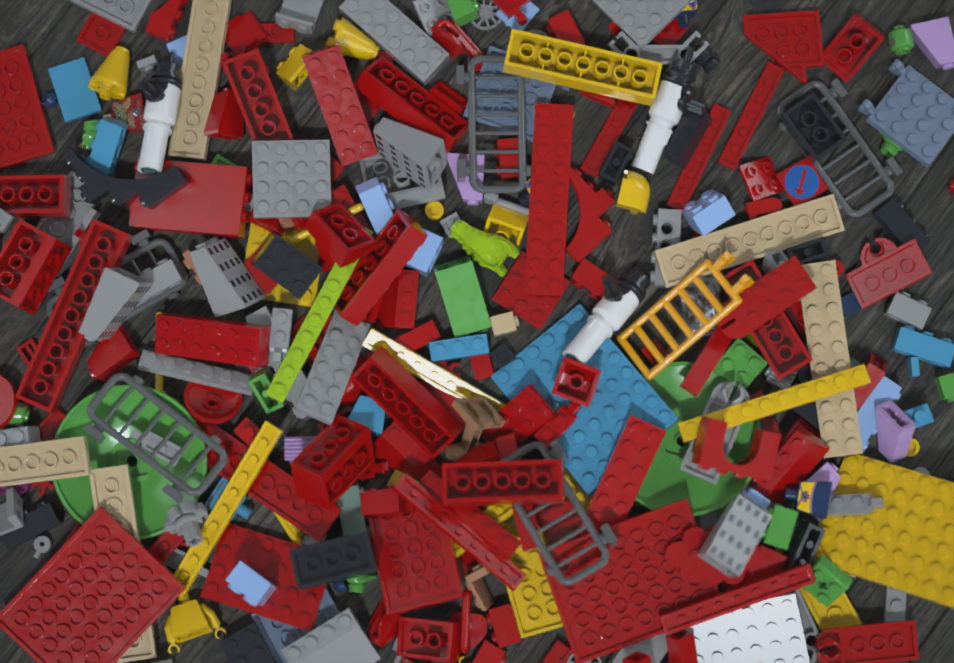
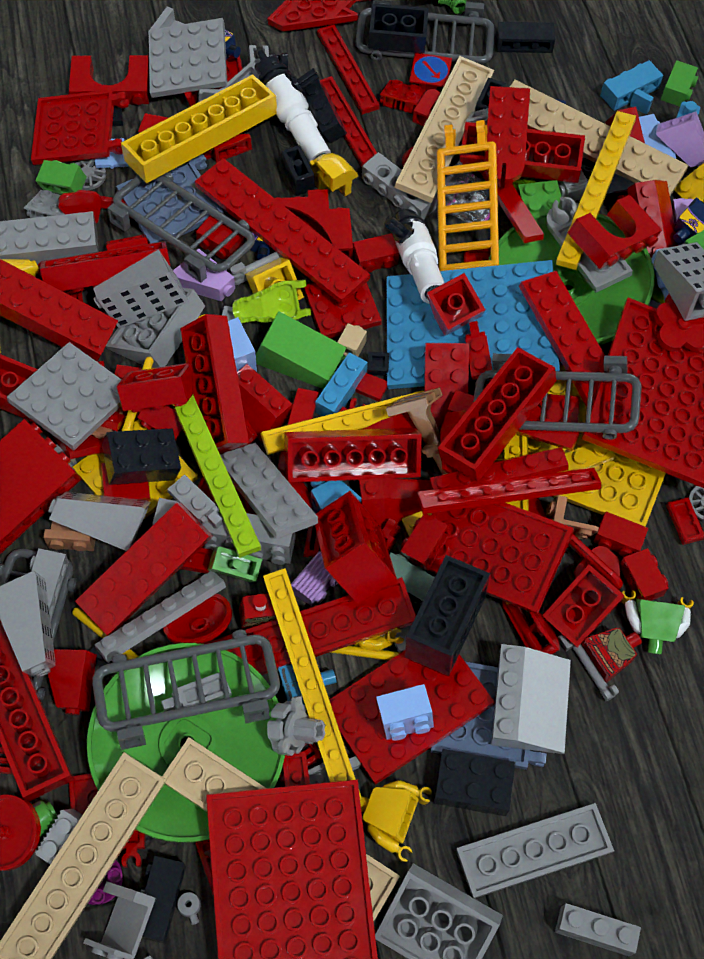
camera: 60 degrees left, 20 degrees down
dark blue hinge [333,580,349,593] -> none
bright green animal [346,574,377,593] -> none
light blue brick [355,177,395,235] -> none
red tile [580,99,638,178] -> none
light blue brick [682,190,736,236] -> none
red plate [845,238,933,309] -> none
light grey brick [883,291,932,331] -> none

